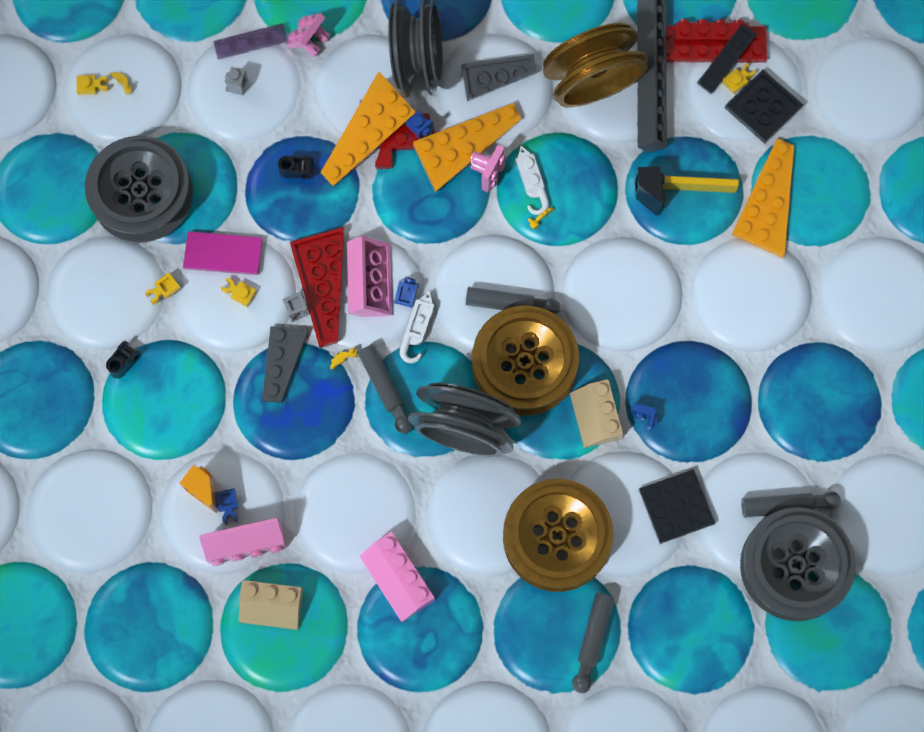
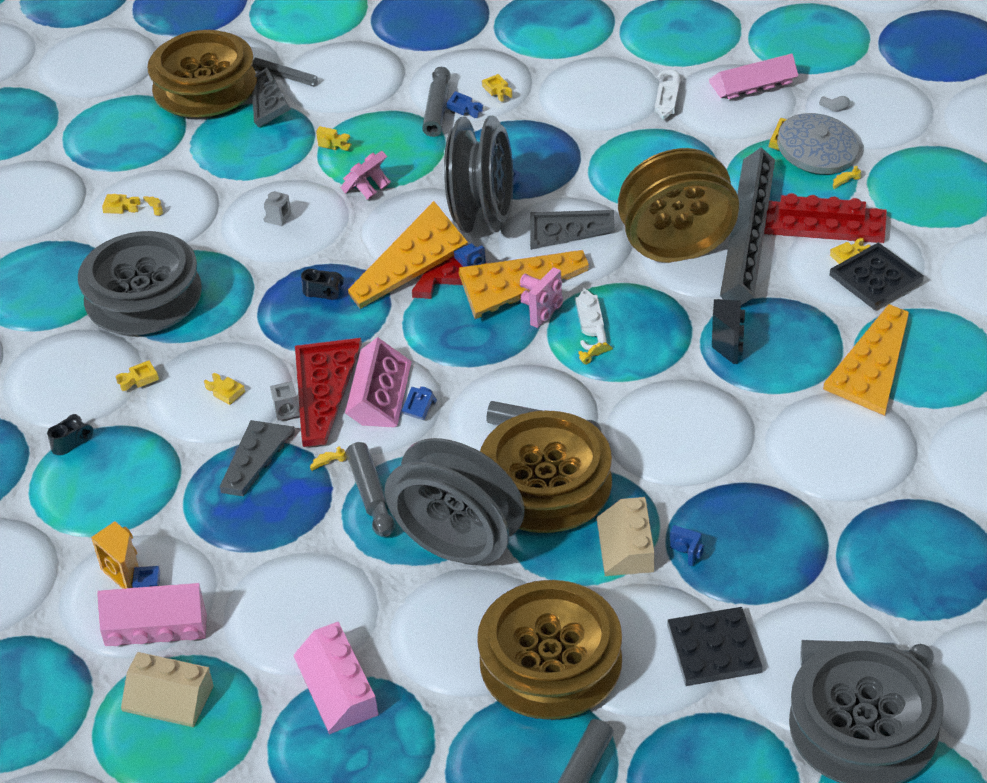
camera: 10 degrees right, 30 degrees down
dark pink tile [183,232,263,275] -> none
clear purple tile [213,23,288,60] -> none
white plate [400,291,435,363] -> none
yellow tile [663,176,739,193] -> none
black tile [697,24,756,94] -> none

